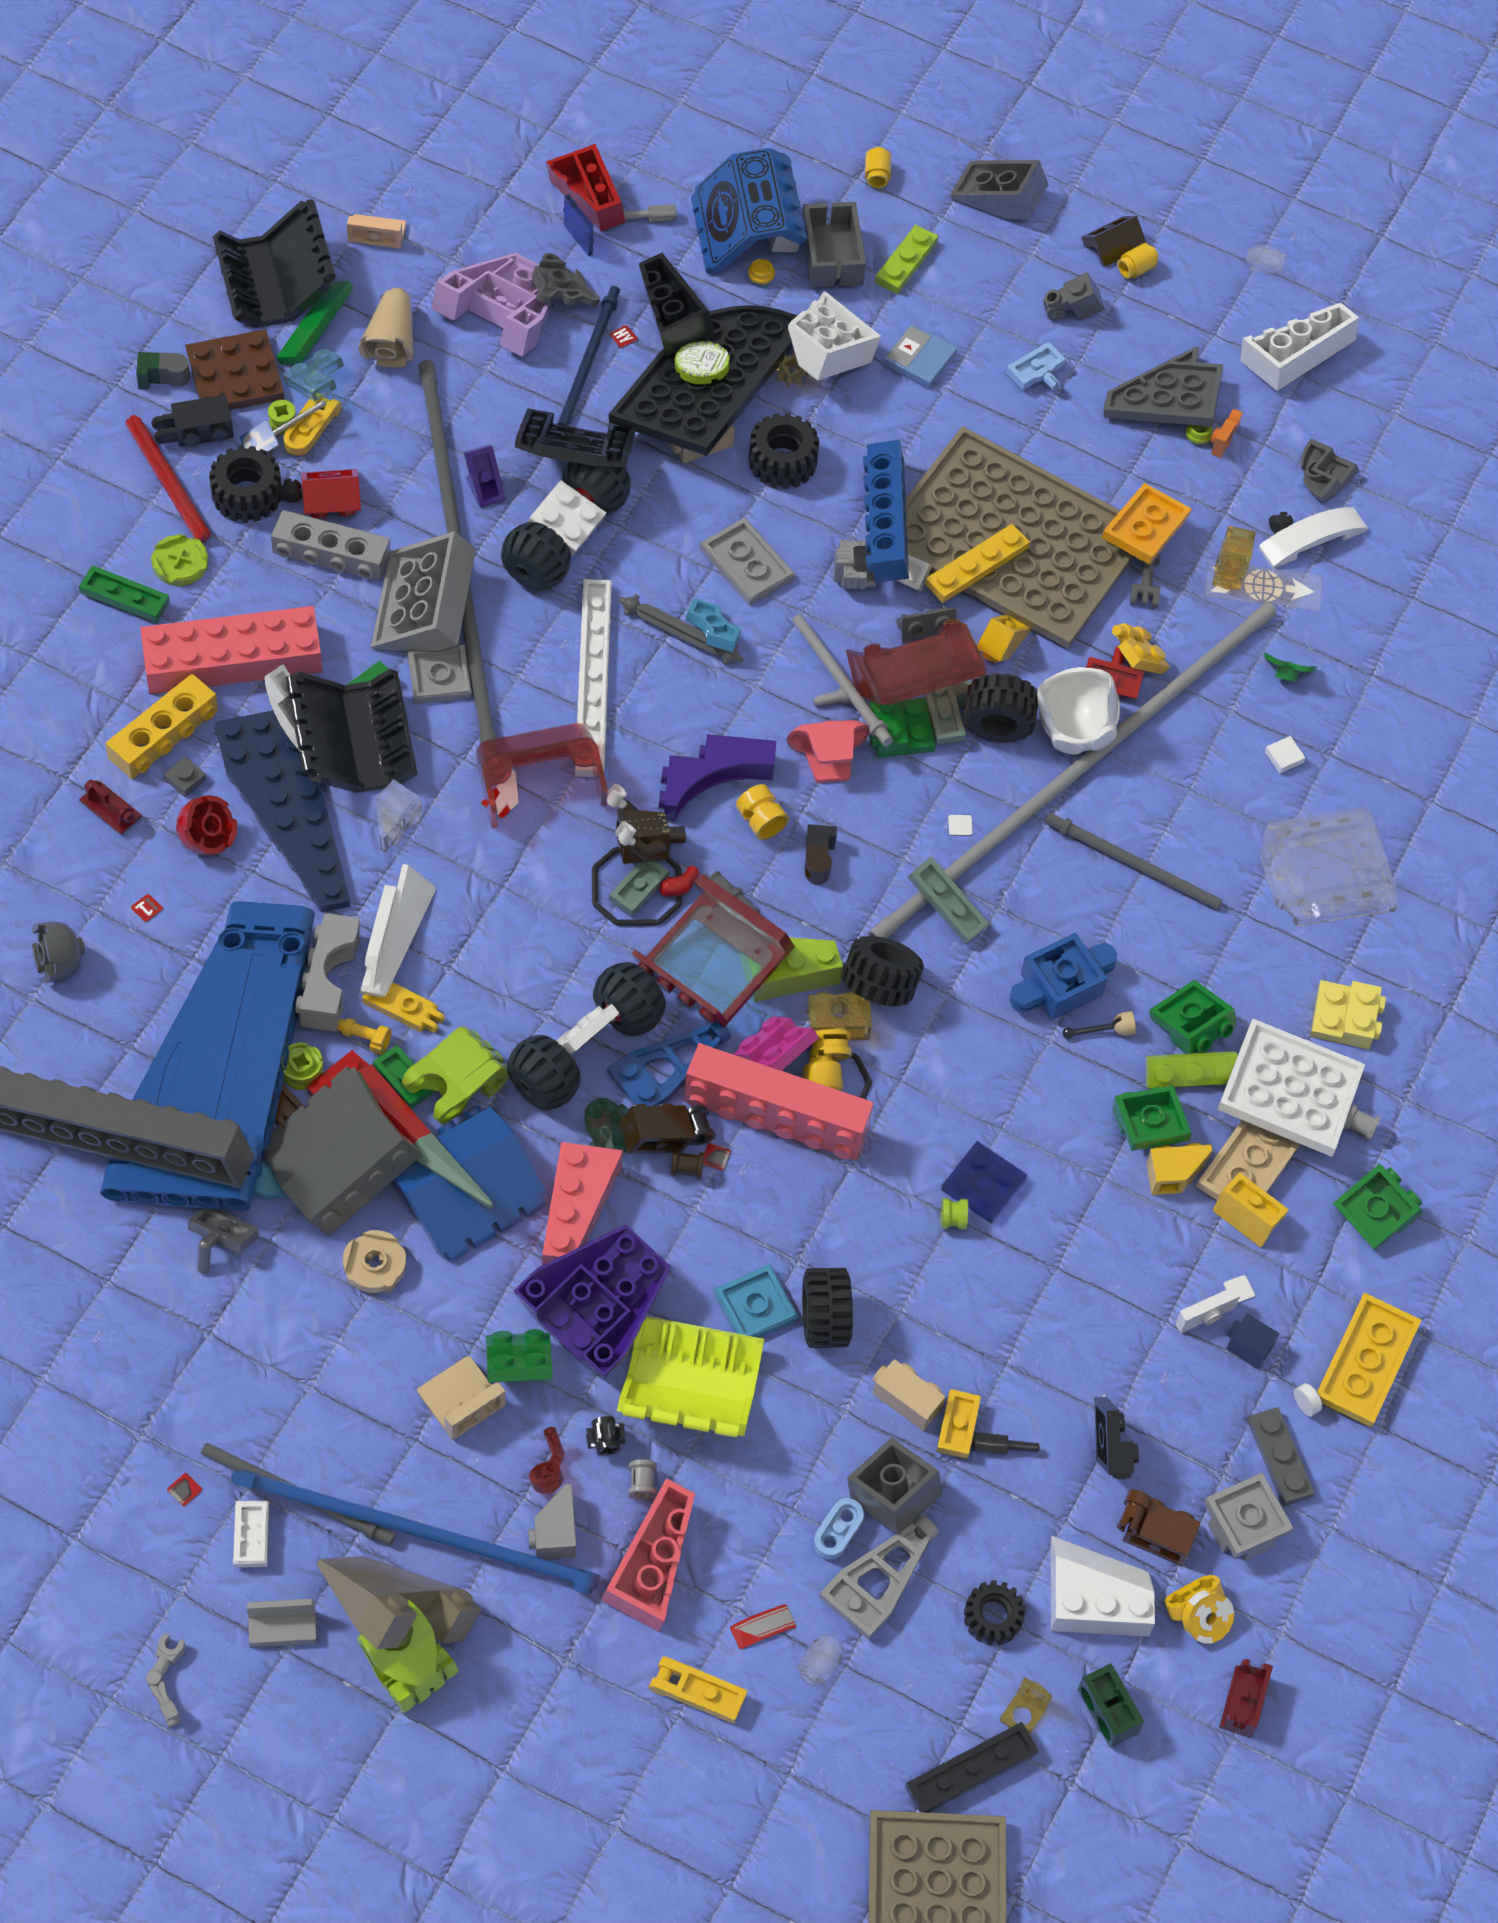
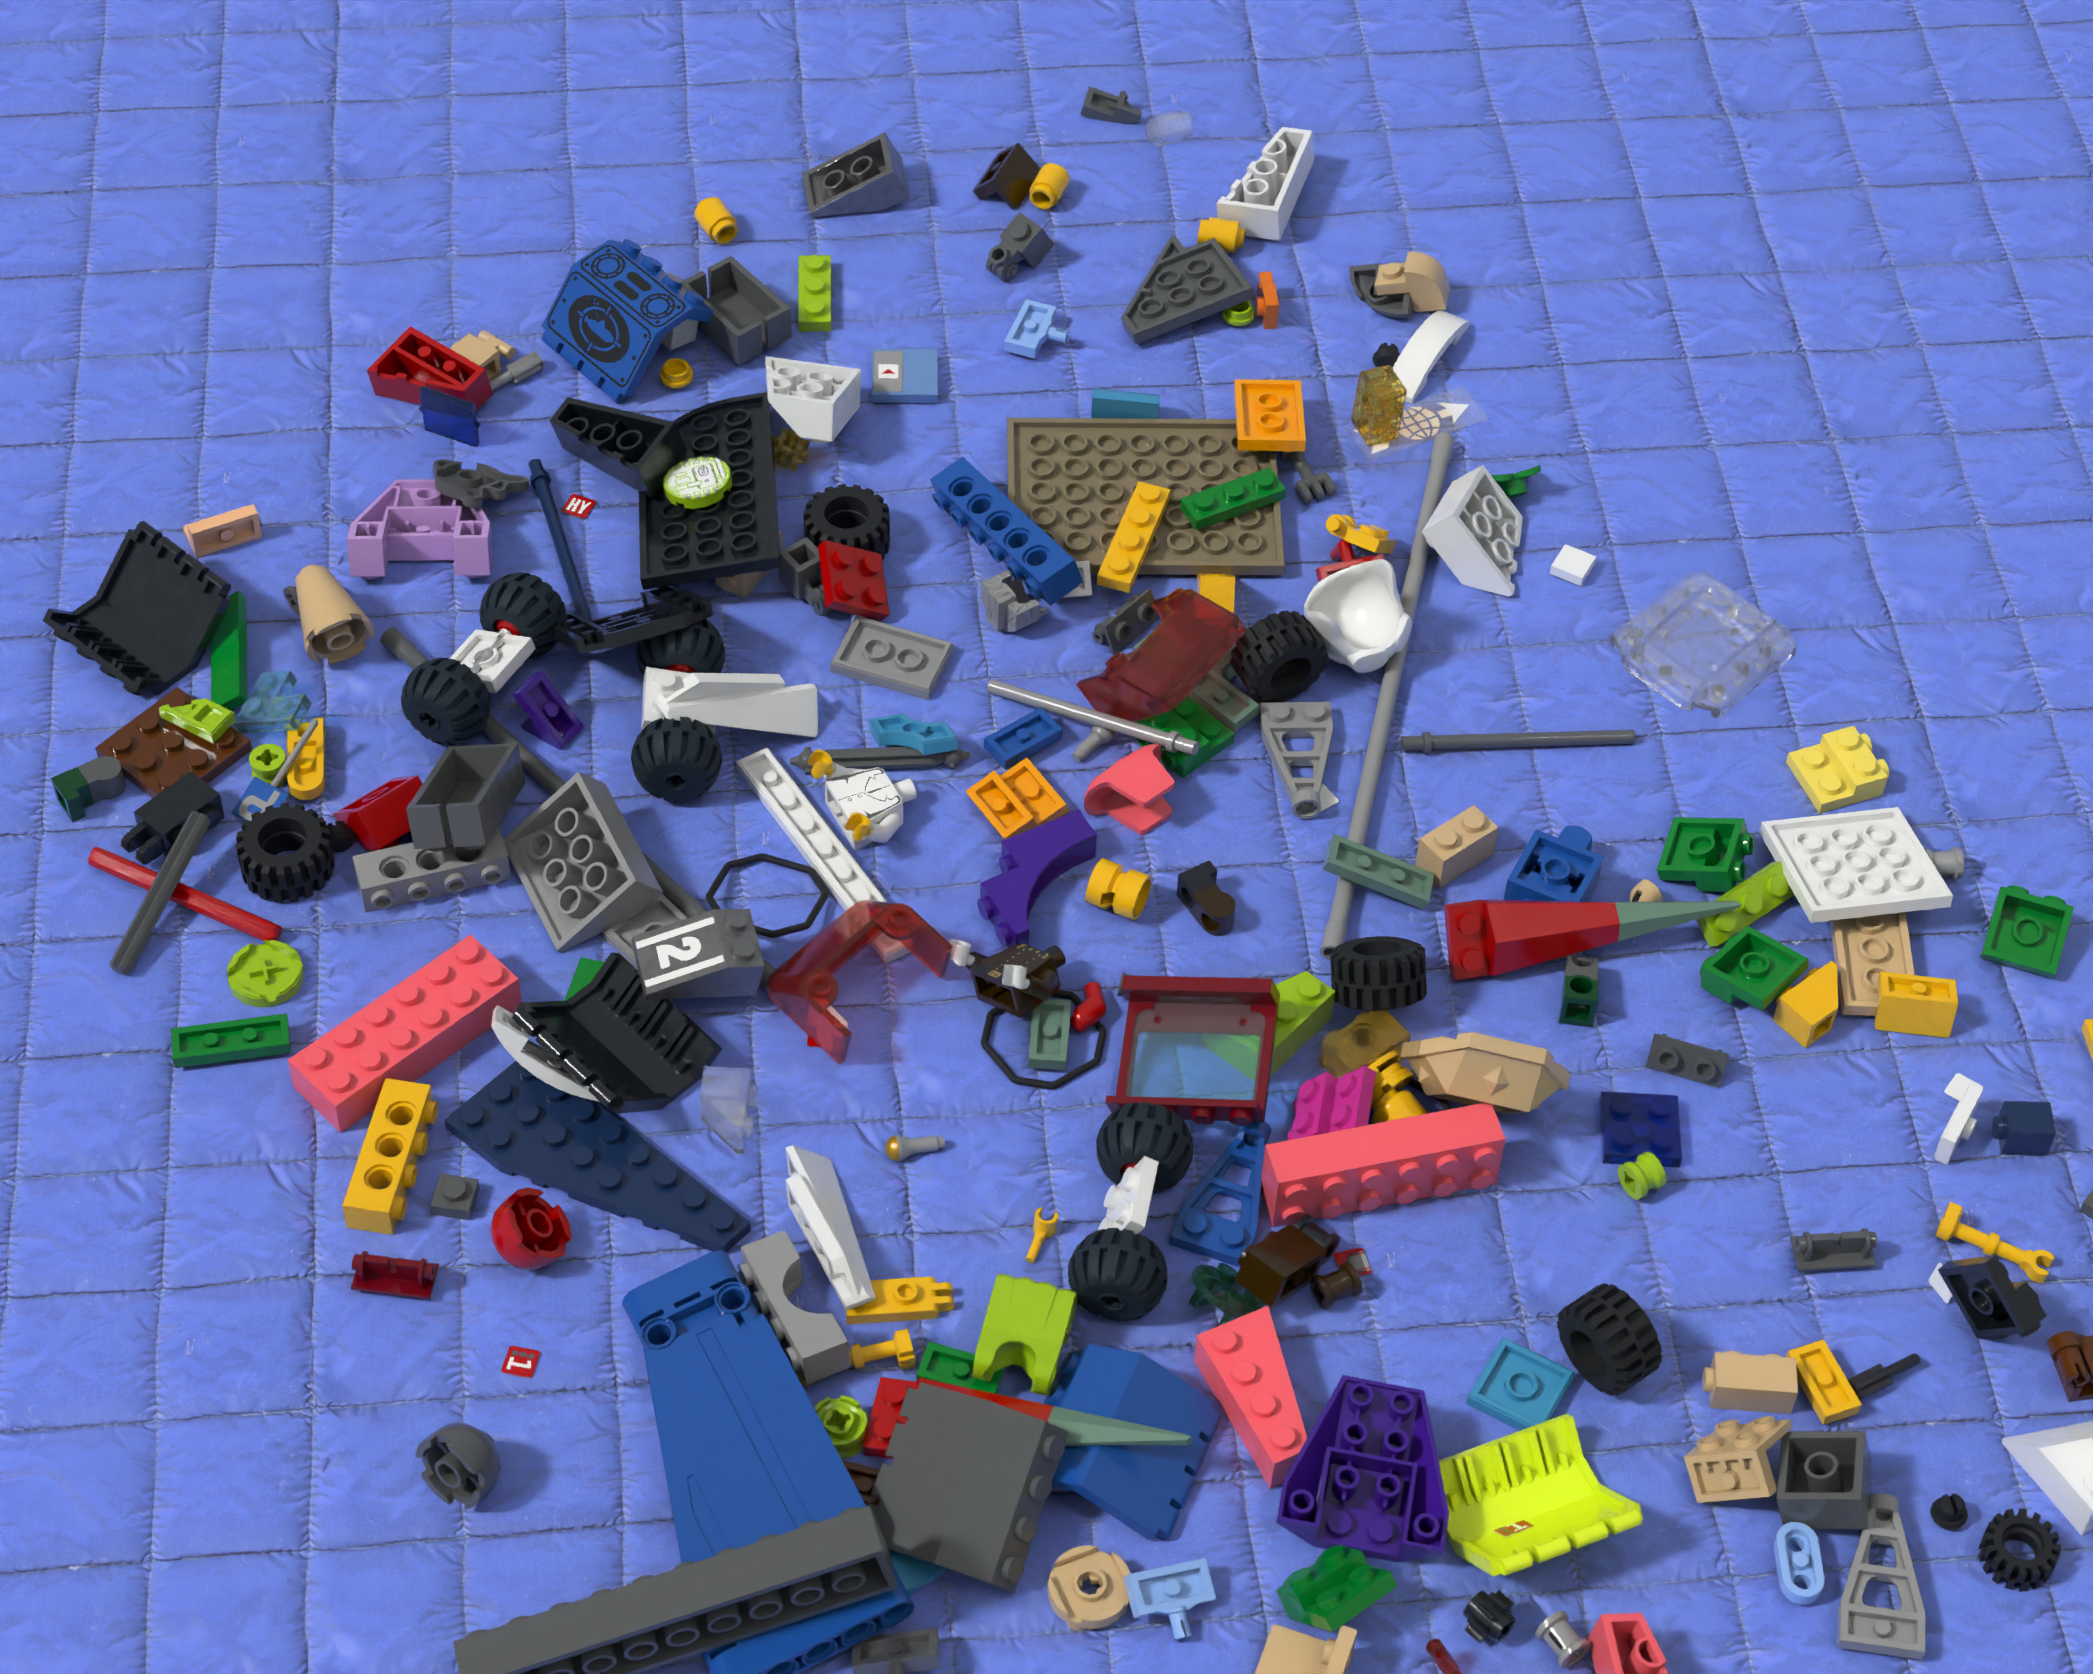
camera: 30 degrees left, 10 degrees down
none -> dark grey axle [110,811,210,975]
none -> lime tile [159,698,236,744]
none -> black plate [401,572,567,745]
none -> dark grey piece [406,743,525,852]
none -> tan brick [450,330,516,381]
none -> flat silver slope [632,909,765,999]
none -> white wedge [654,673,818,738]
none -> black piece [706,853,829,938]
none -> dark grey brick [779,537,833,616]
none -> white torso [807,749,917,851]
none -> red plate [818,540,890,621]
none -> light grey piece [885,1134,945,1162]
none -> light orange slope [965,757,1069,840]
none -> blue plate [984,707,1063,770]
none -> yellow hand [1025,1207,1058,1263]
none -> dark grey slope [1080,87,1142,123]
none -> dark azure brick [1091,388,1160,419]
none -> light blue plate [1123,1558,1216,1640]
none -> green plate [1180,467,1286,530]
none -> yellow brick [1197,217,1245,253]
none -> light grey plate [1259,702,1333,819]
none -> tan brick [1375,252,1450,312]
none -> tan piece [1400,1032,1571,1114]
none -> tan brick [1415,805,1498,889]
none -> white wedge [1422,465,1523,597]
none -> red plate [1444,899,1742,980]
none -> sticker [1494,1520,1534,1536]
none -> dark green leg [1559,955,1598,1027]
none -> dark grey hinge [1646,1033,1729,1088]
none -> tan bracket [1684,1416,1792,1503]
none -> dark grey hinge [1790,1228,1877,1272]
none -> black piece [1930,1493,1968,1530]
none -> yellow piece [1935,1201,2055,1283]

